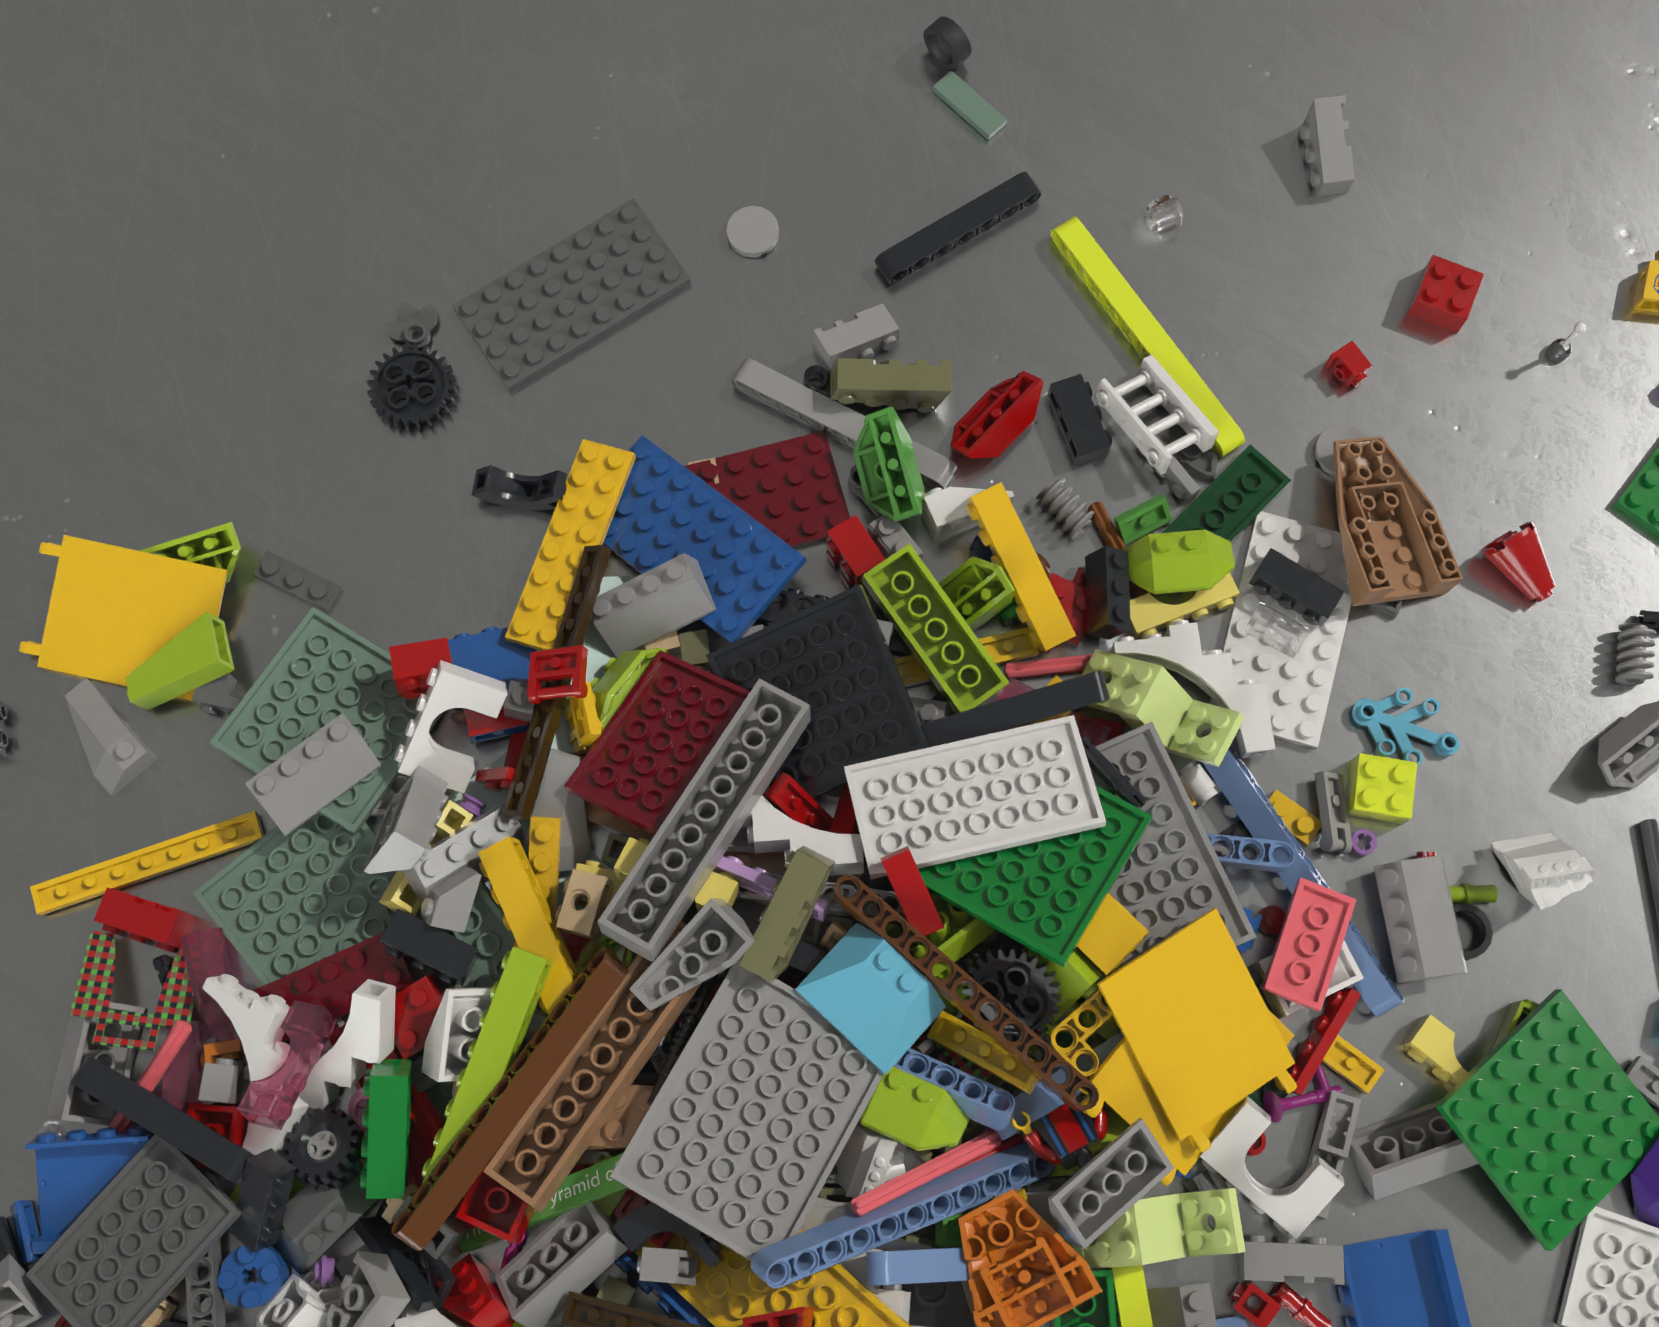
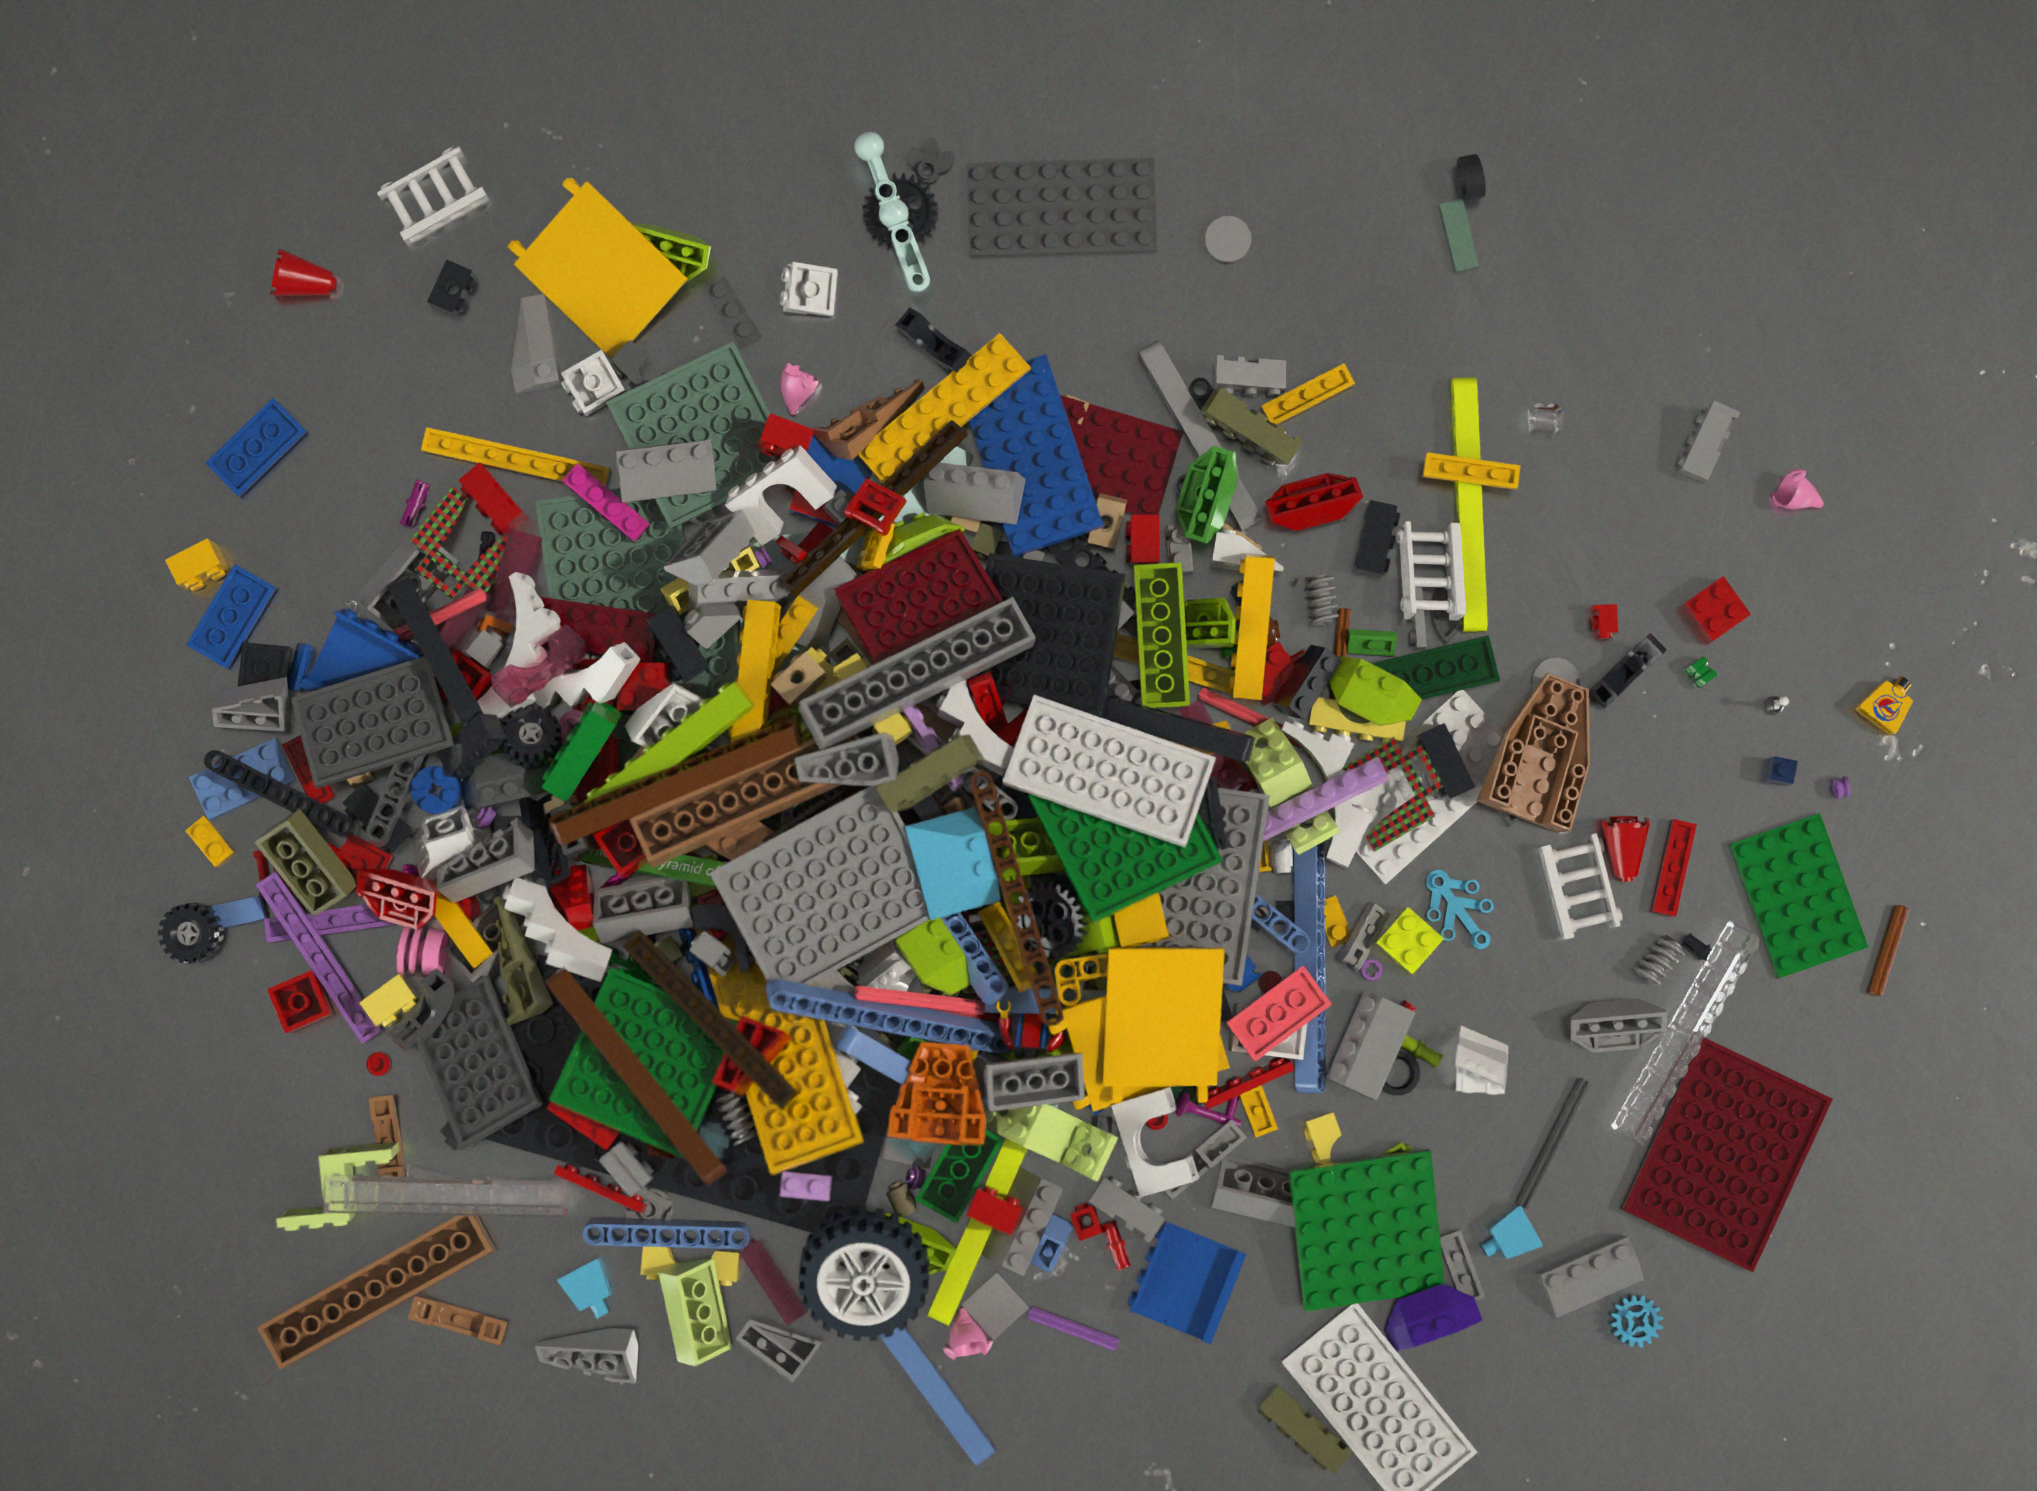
camera: 30 degrees right, 10 degrees up
lime slope [125,612,234,710] -> none
black beam [874,171,1042,284] -> none
red tile [880,846,944,936] -> none
none -> magenta pin [399,479,430,529]
none -> white plate [560,350,626,416]
none -> dark pink plate [562,463,650,542]
none -> white plate [780,262,838,317]
none -> bright pink hat [780,363,819,415]
none -> medium nougat wedge [813,379,924,460]
none -> light aqua piece [854,131,930,292]
none -> tan brick [1085,493,1127,549]
none -> yellow plate [1260,363,1355,425]
none -> lavender plate [1264,757,1389,841]
none -> piece [1342,737,1443,852]
none -> yellow plate [1423,452,1521,490]
none -> white fence [1538,833,1622,940]
none -> black arch [1589,633,1667,709]
none -> red plate [1651,819,1697,917]
none -> green wheel [1685,656,1718,688]
none -> dark blue brick [1765,756,1798,786]
none -> bright pink hat [1772,469,1824,510]

